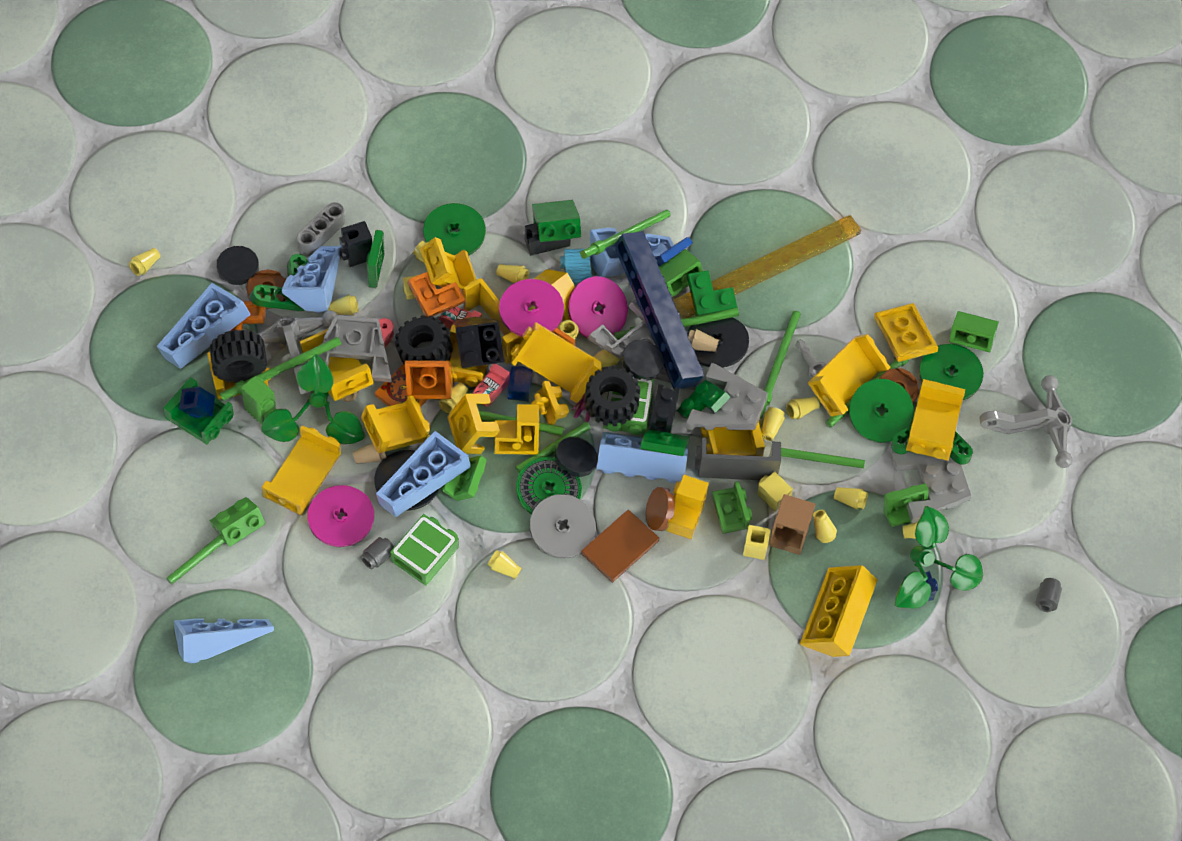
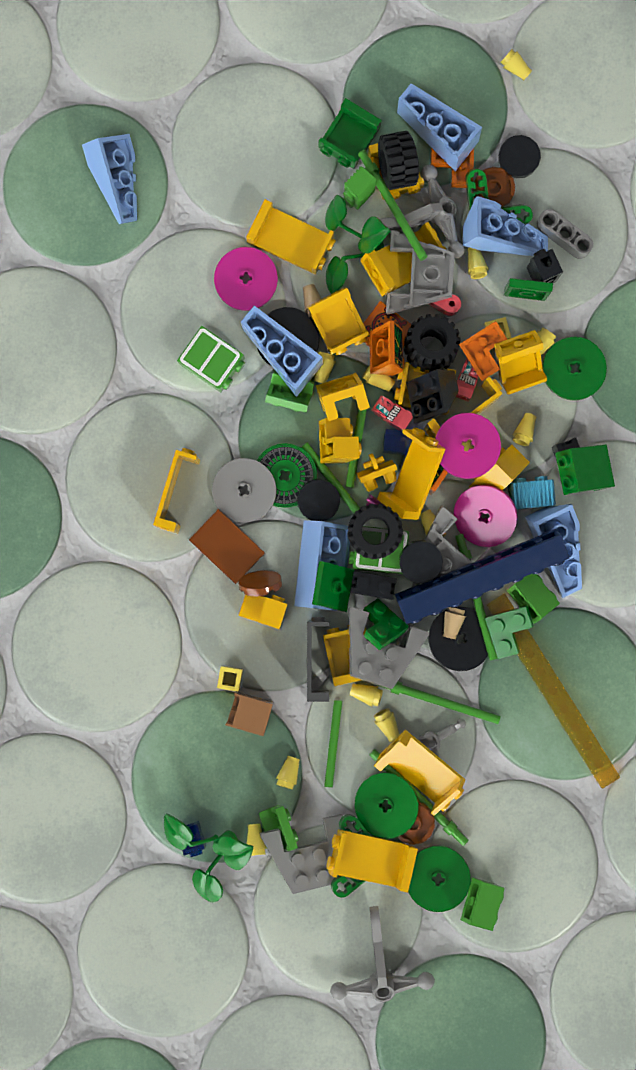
camera: 90 degrees right, 25 degrees up
bright green bar [166,534,225,585] -> none
clear blue brick [179,387,215,418] -> none
bright green bracket [209,497,265,547] -> none
dark grey brick [360,537,394,570] -> none
light yellow cone [487,550,522,579] -> none
light yellow cone [558,320,579,339] -> none
bright green bar [580,209,671,259] -> none
blue tile [656,237,693,266] -> none
bright green bracket [712,481,752,534] -> none
light yellow brick [757,472,793,512] -> none
yellow slope [800,565,878,657] -> none
light yellow cone [813,510,837,543] -> none
yellow tile [874,303,938,362] -> none
dark grey brick [1035,578,1062,612] -> none
none -> yellow panel [153,448,200,534]

